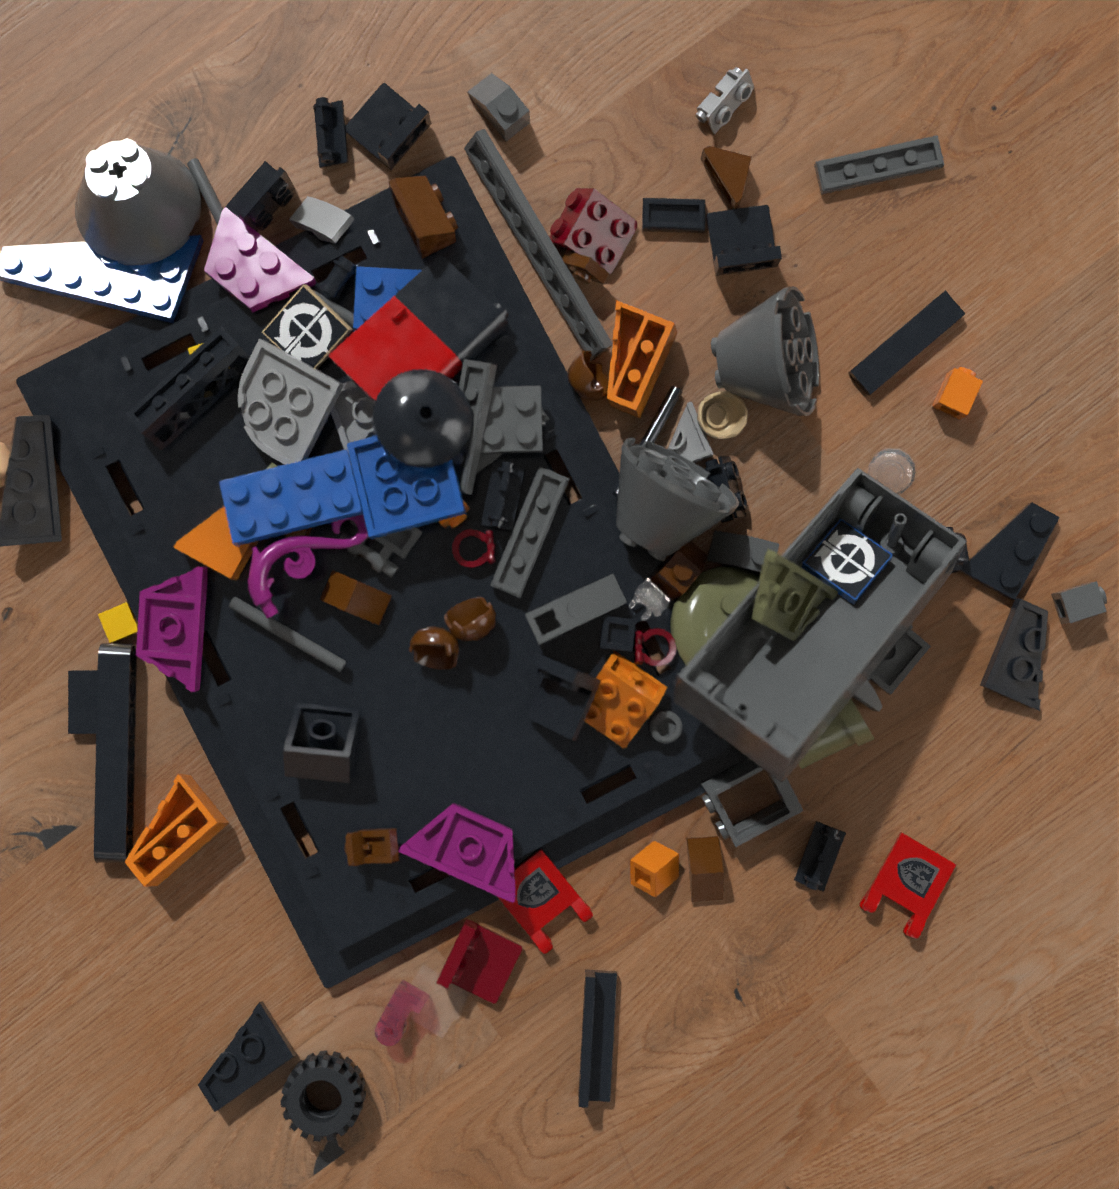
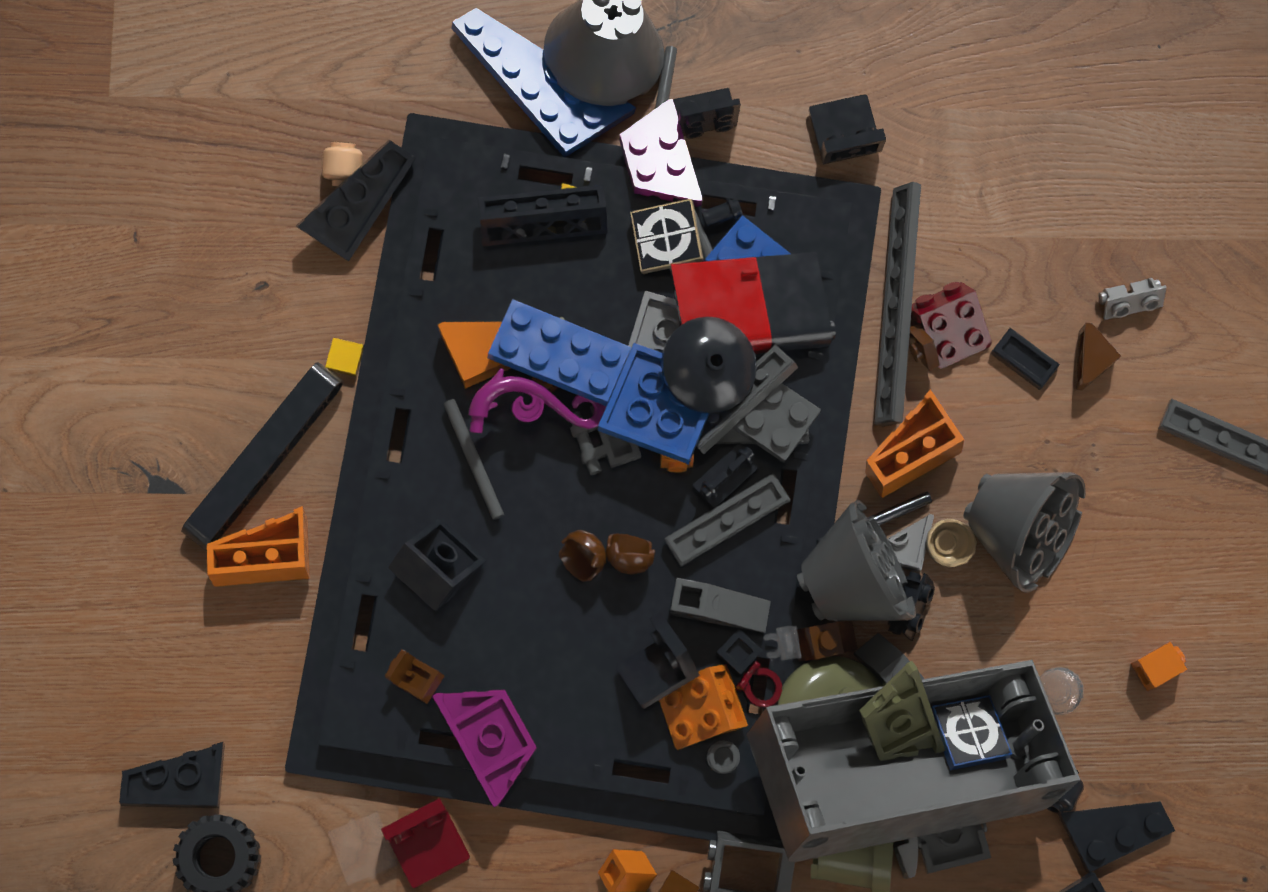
camera: 30 degrees right, 10 degrees down
black tile [68,670,98,734] -> none
magenta wing [136,566,208,692] -> none
light grey plate [238,339,344,465] -> none
light grey slope [289,196,355,243] -> none
black hinge [313,97,349,168] -> none
reddish brown slope [320,570,392,625] -> none
clear pink leg [375,980,430,1046] -> none
reddish brown slope [388,176,459,259] -> none
dark red piece [452,529,495,568] -> none
dark grey slope [467,73,530,142] -> none
red flag [497,848,593,954] -> none
reddish brown hair [567,350,609,401] -> none
black bracket [707,205,782,276] -> none
black tile [849,290,966,396] -> none

